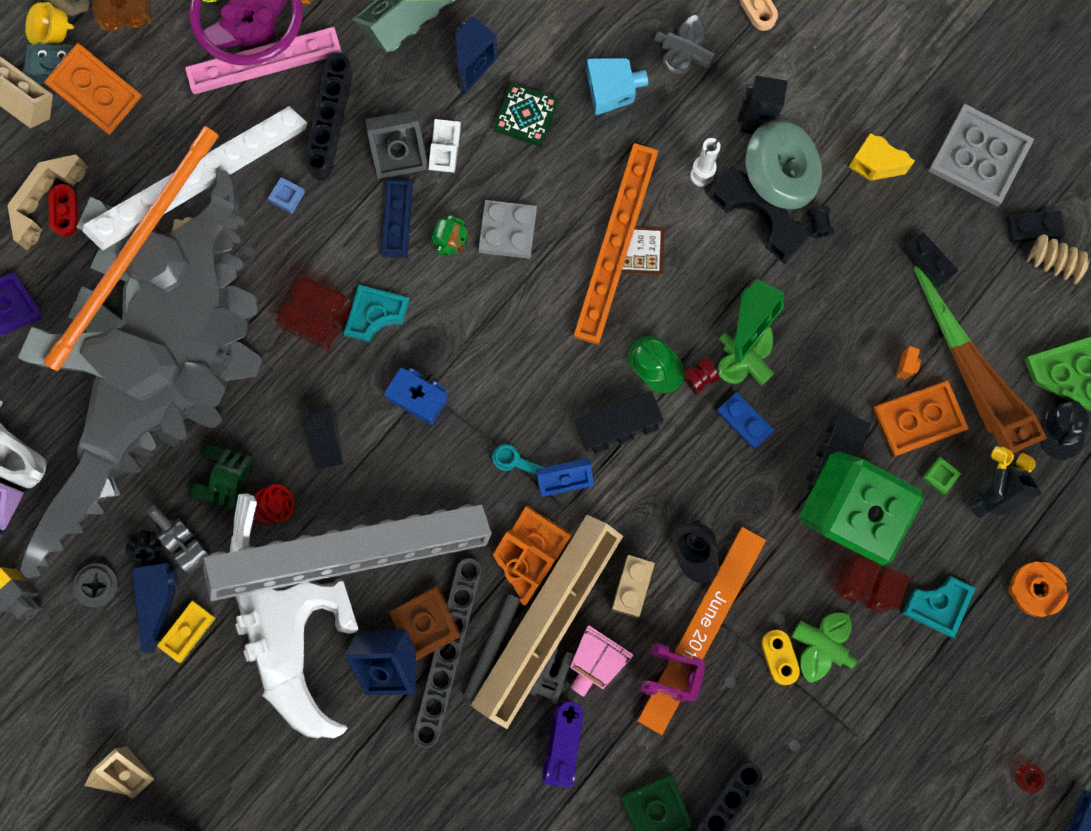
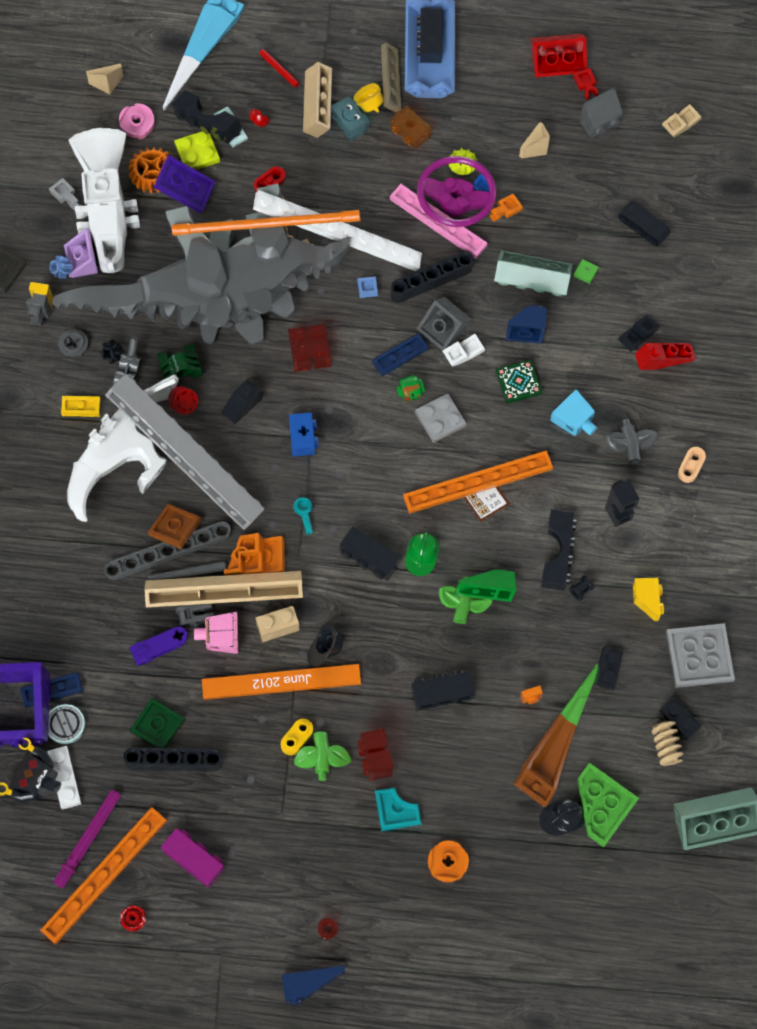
camera: 55 degrees right, 10 degrees down
tan slope [7,155,88,251] -> none
orange tile [44,43,142,135] -> none
dark blue slope [132,563,178,653] -> none
teal tile [344,285,410,343] -> none
dark blue slope [345,630,416,695] -> none
blue plate [536,458,594,497] -> none
magenta piece [639,643,705,702] -> none
dark red wheel [682,357,719,394] -> none
white pin [690,138,721,187] -> none
blue plate [716,392,774,450] -> none
sand green hat [746,119,822,209] -> none
green plate [799,452,924,566] -> none
orange tile [872,380,969,458] -> none
bright green tile [921,457,962,495] -> none
black torso [970,446,1042,518] -> none

